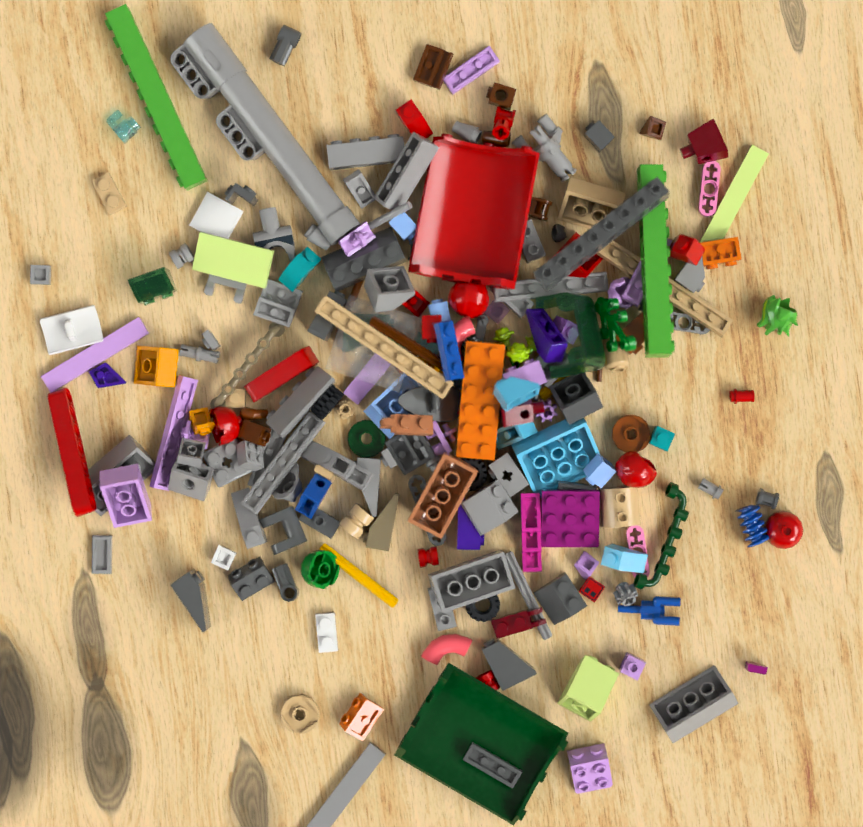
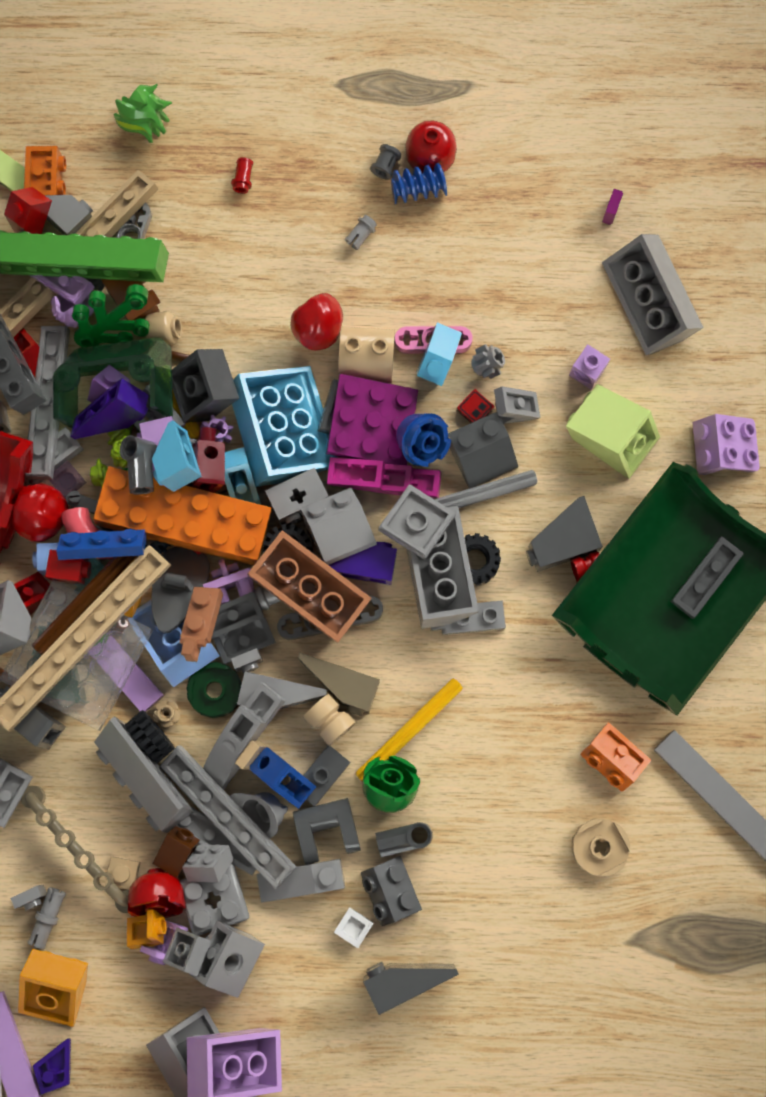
camera: 80 degrees left, 10 degrees down
lavender plate [149,375,198,491] -> none
dark orange arm [239,407,269,420] -> none
red beam [244,346,319,403] -> none
white plate [315,612,338,653] -> none
red wheel [417,546,439,568] -> none
coral cylinder [421,634,472,665] -> none
dark red hinge [491,607,547,639] -> none
lavender slope [574,551,600,580] -> none
light blue brick [583,453,617,488] -> none
dark orange plate [612,415,651,452] -> none
blue plant [618,596,681,626] -> none
dark green bar [633,482,689,590] -> none
teal brick [648,426,675,452] -> none
none -> dark grey piece [120,435,157,495]
none -> light grey tile [378,484,456,560]
none -> blue cone [396,413,451,467]
none -> light grey slope [494,386,541,424]

